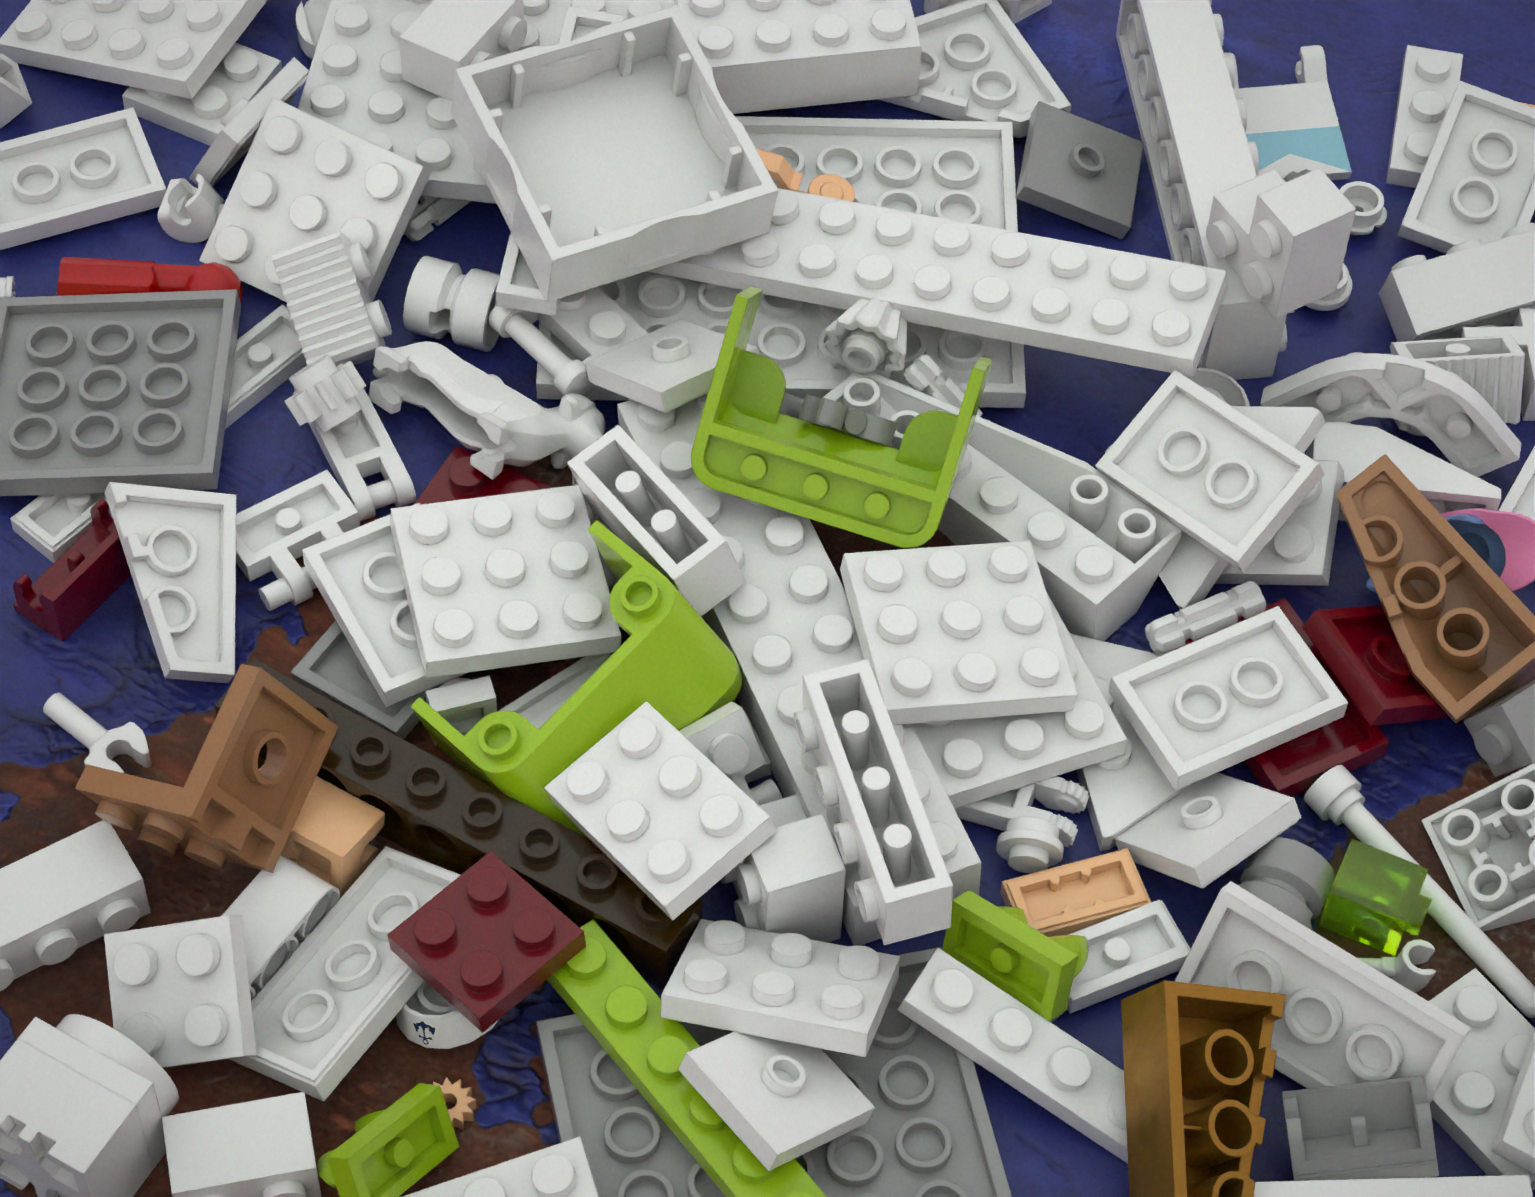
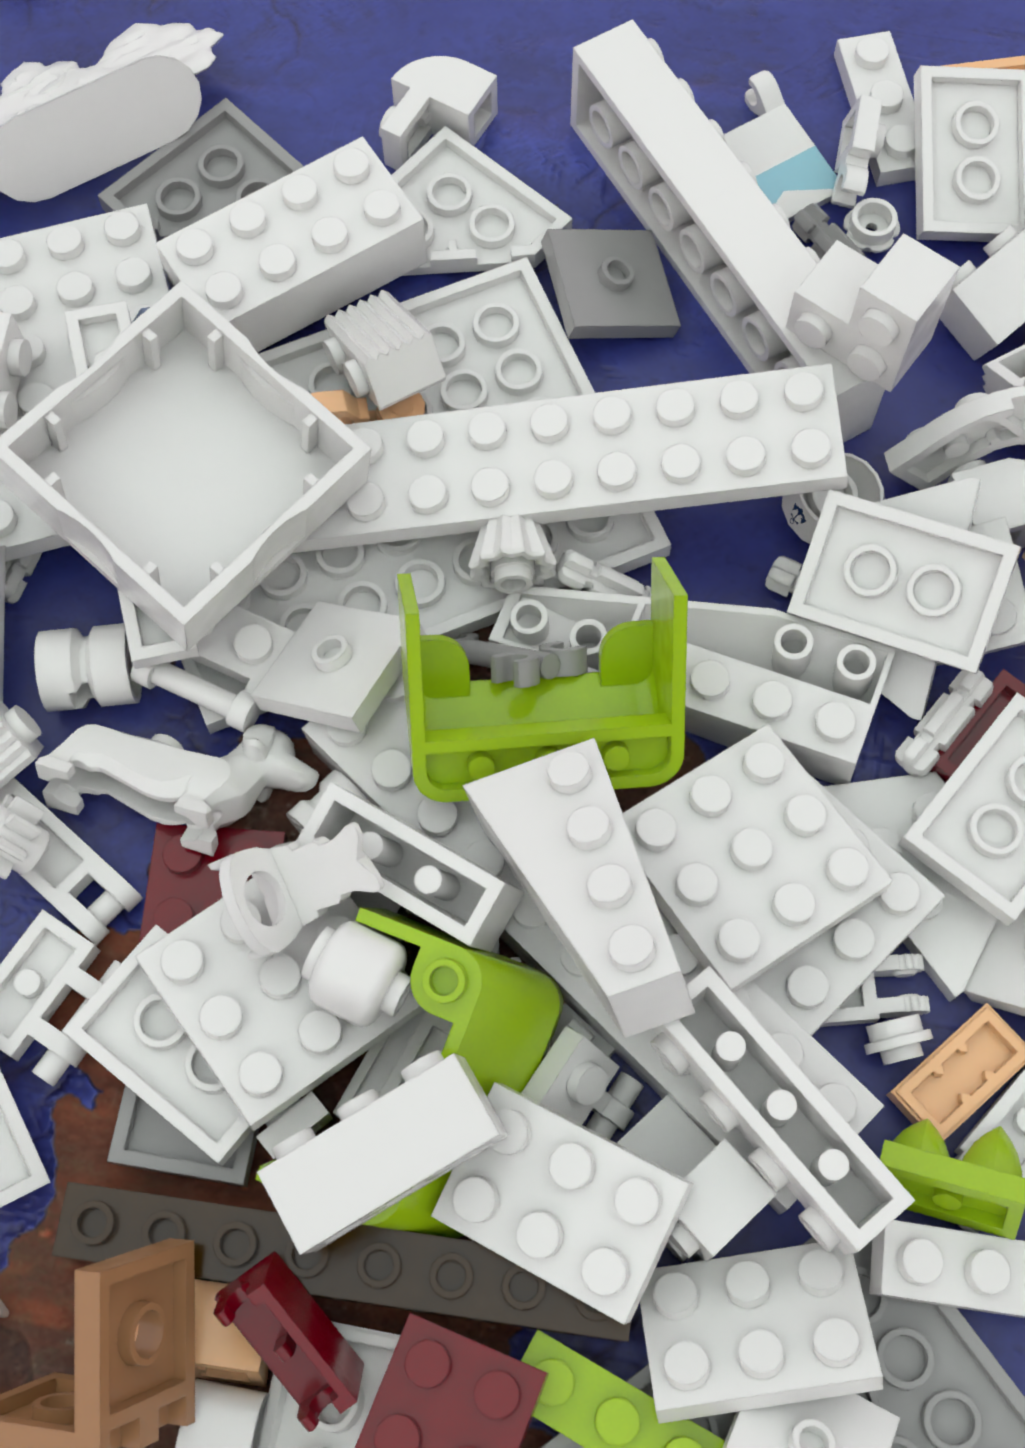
camera: 20 degrees left, 15 degrees up
none -> white hair [208,822,384,960]
none -> dark red hinge [213,1251,364,1432]
none -> white brick [257,1050,508,1255]
none -> white head [301,920,411,1028]
none -> white brick [322,289,446,411]
none -> white wedge [462,738,695,1038]
none -> white plate [831,94,886,209]

